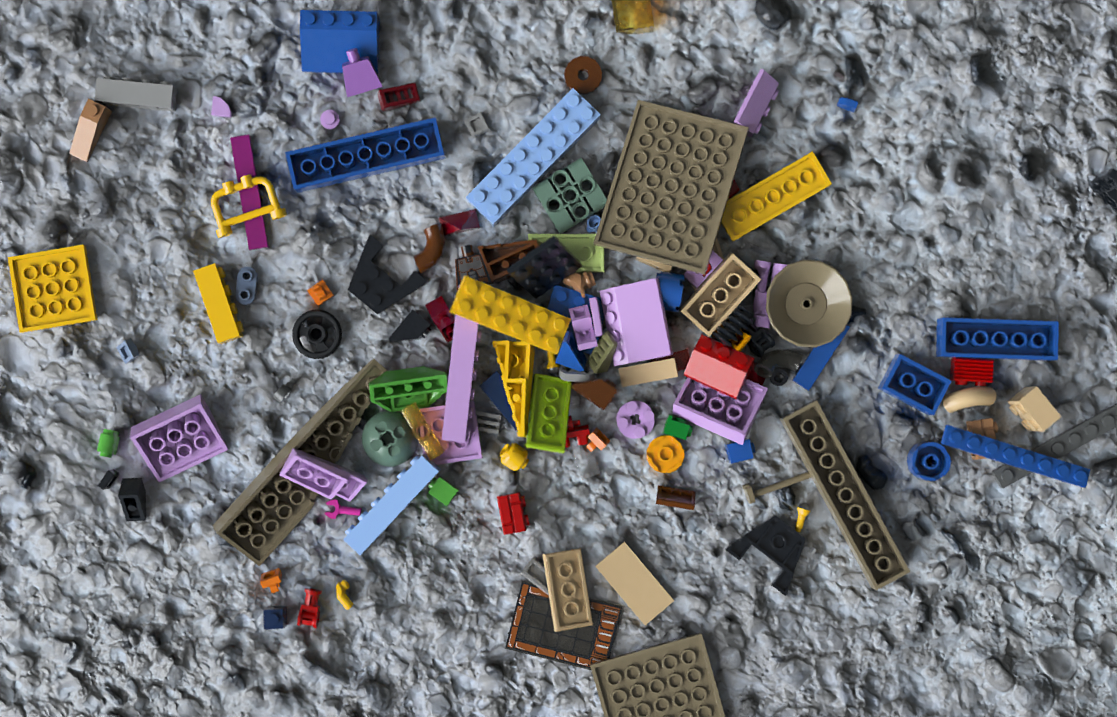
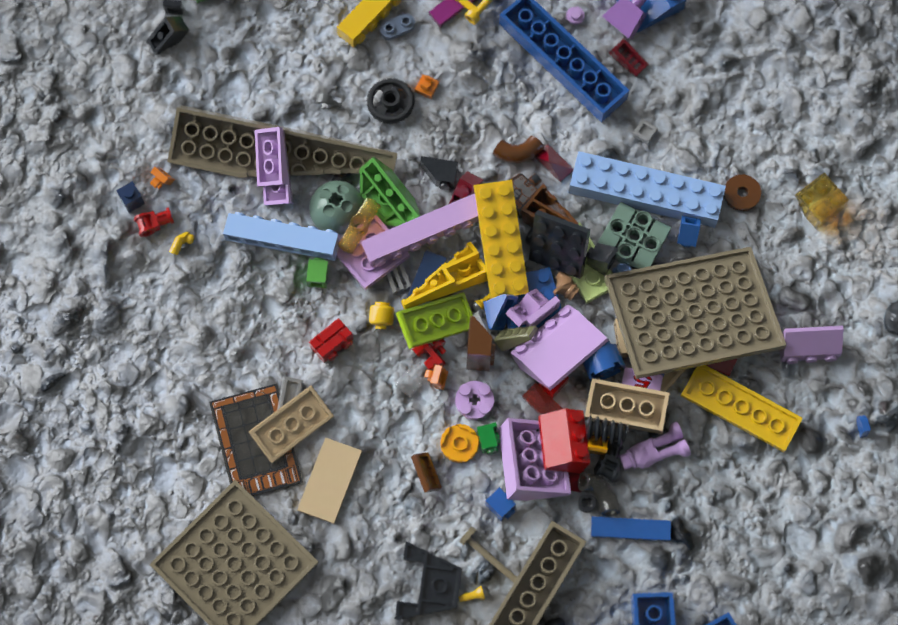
camera: 60 degrees right, 15 degrees down
lavender slope [130,394,228,482] -> none
dark pink bar [324,499,361,519] -> none
black wing [348,235,428,314] -> none
tan tile [618,358,679,387] -> none
dark tan dish [766,260,853,347] -> none
none -> black slope [586,243,618,276]
none -> blue brick [677,215,701,247]

